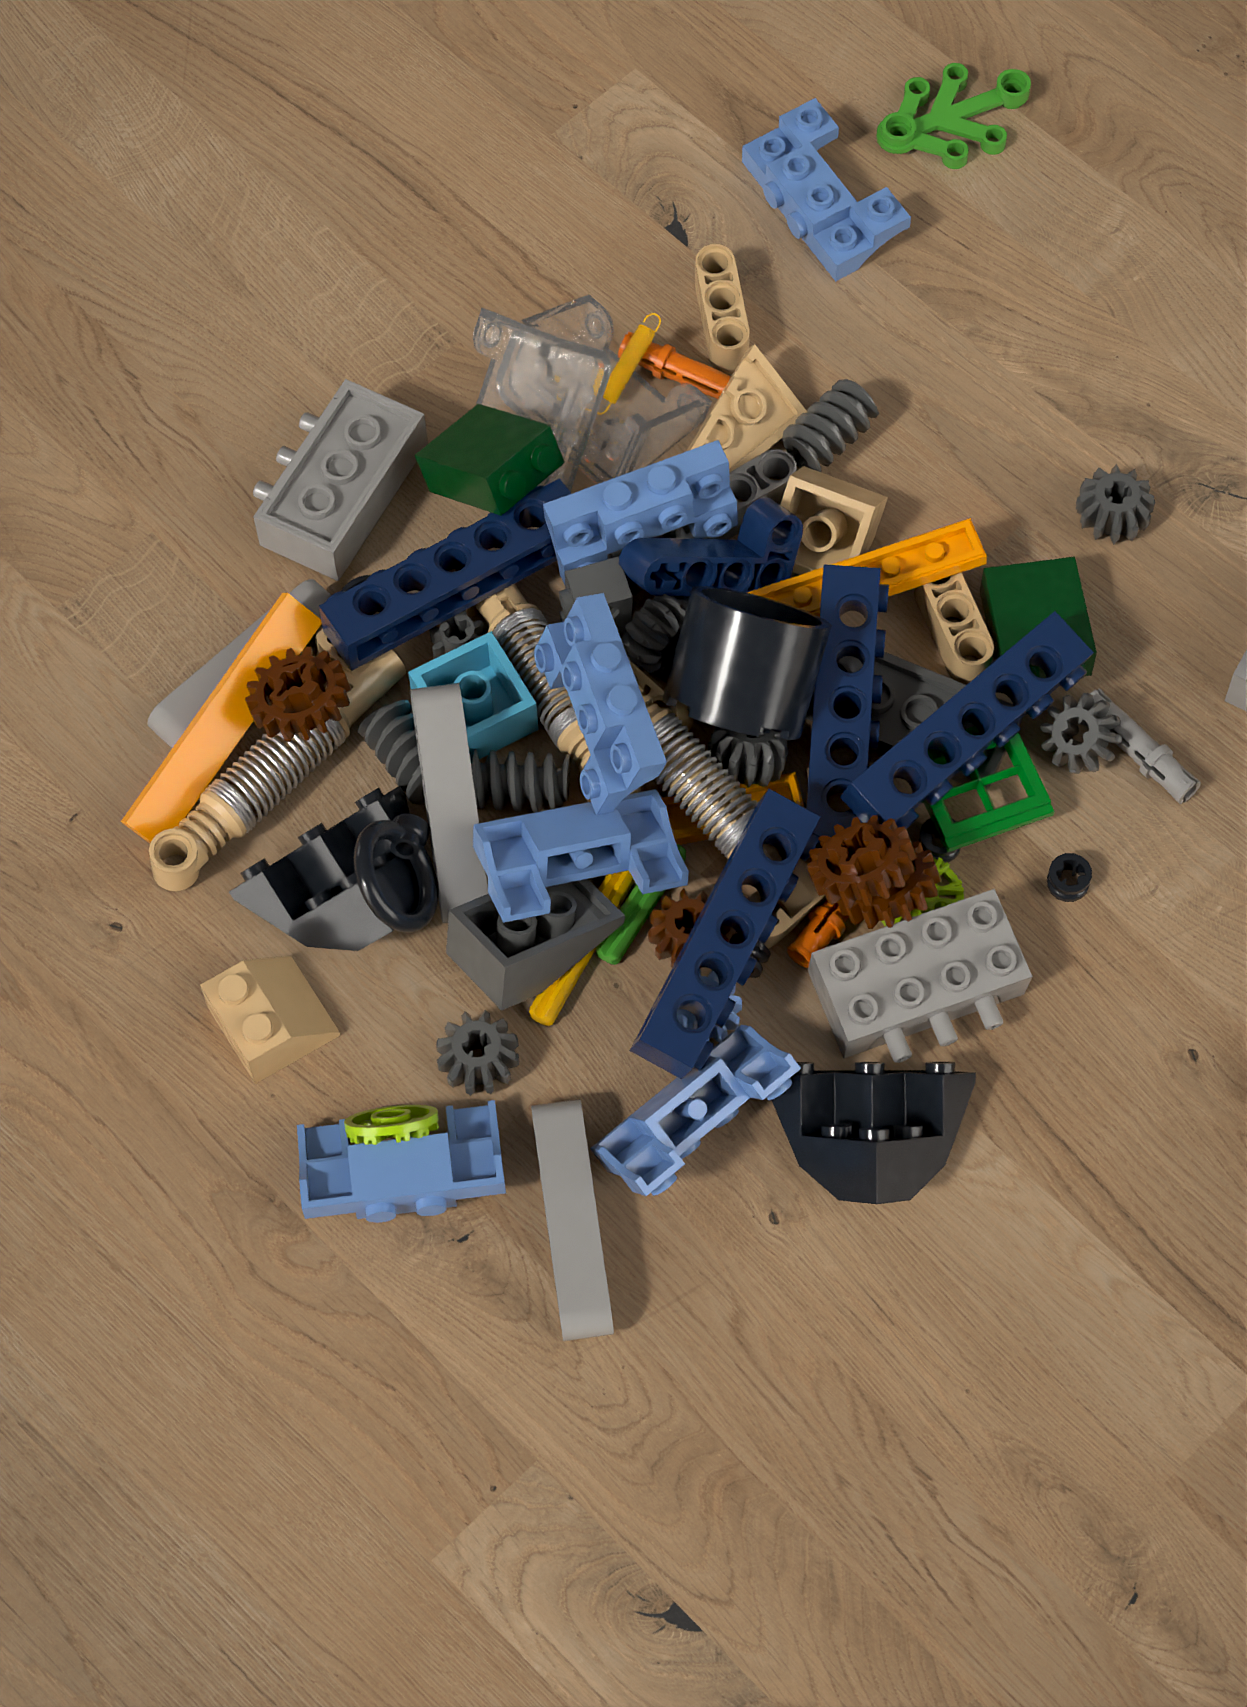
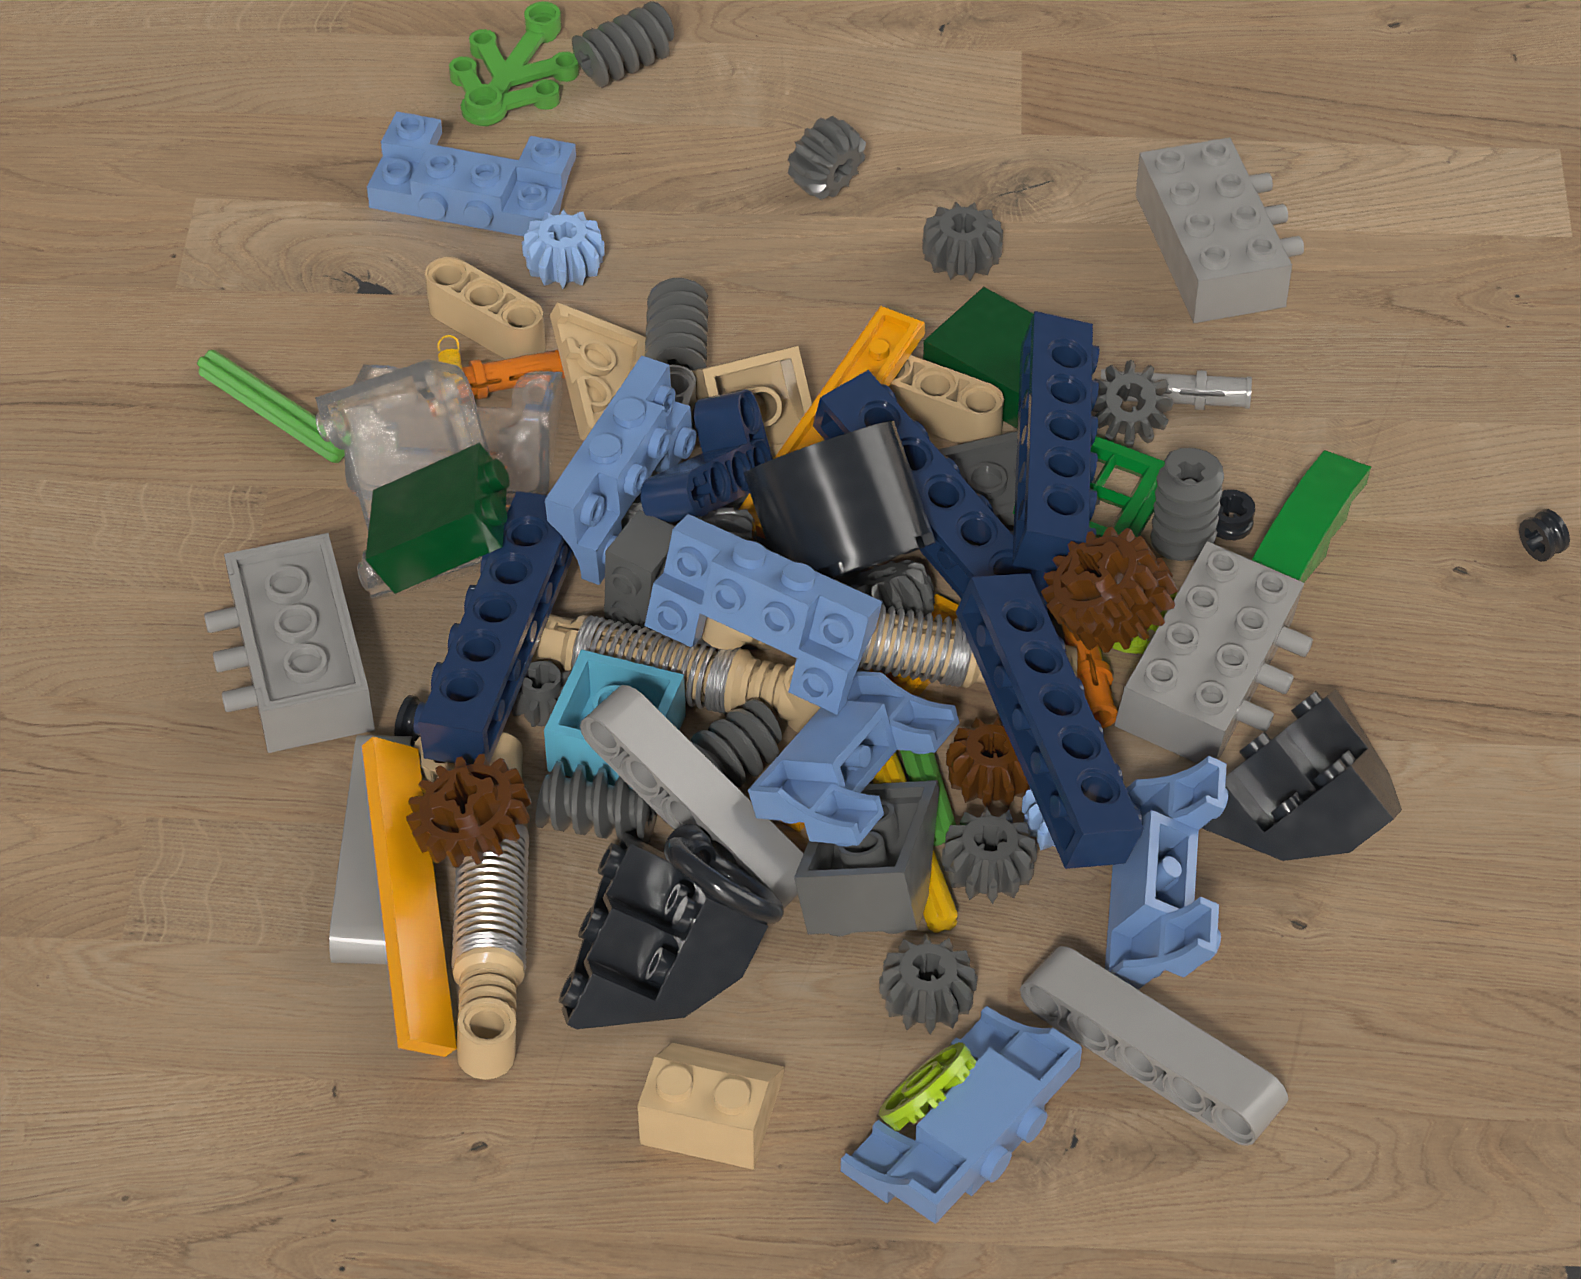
camera: 45 degrees left, 15 degrees down
none -> bright green axle [197,350,351,463]
none -> light blue gear [522,209,605,289]
none -> dark grey piece [572,1,674,88]
none -> dark grey gear [787,116,866,200]
none -> dark grey gear [942,806,1037,904]
none -> dark grey piece [1150,448,1224,561]
none -> green slope [1252,450,1371,583]

